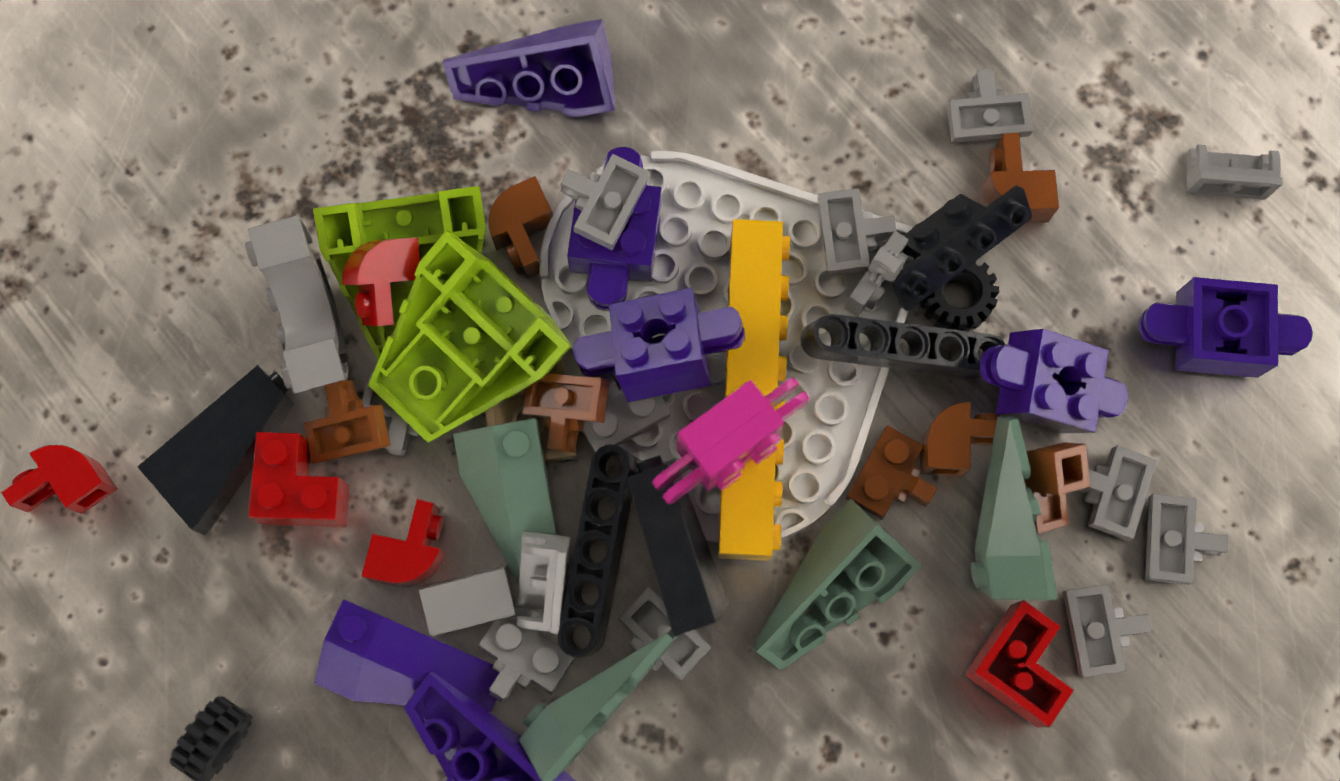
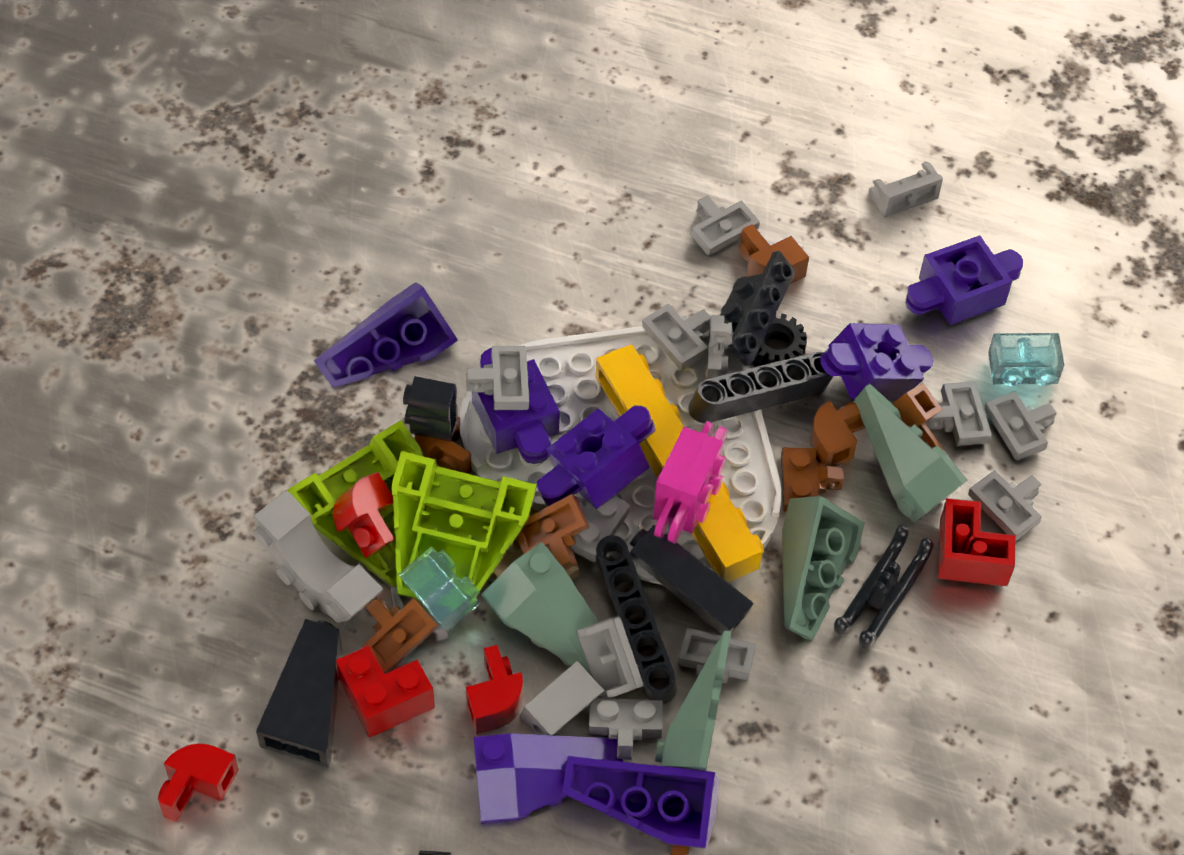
camera: 30 degrees left, 20 degrees down
none -> clear light blue brick [398,547,480,632]
none -> black brick [403,376,458,442]
none -> black piece [834,524,934,648]
none -> clear light blue brick [988,333,1065,386]

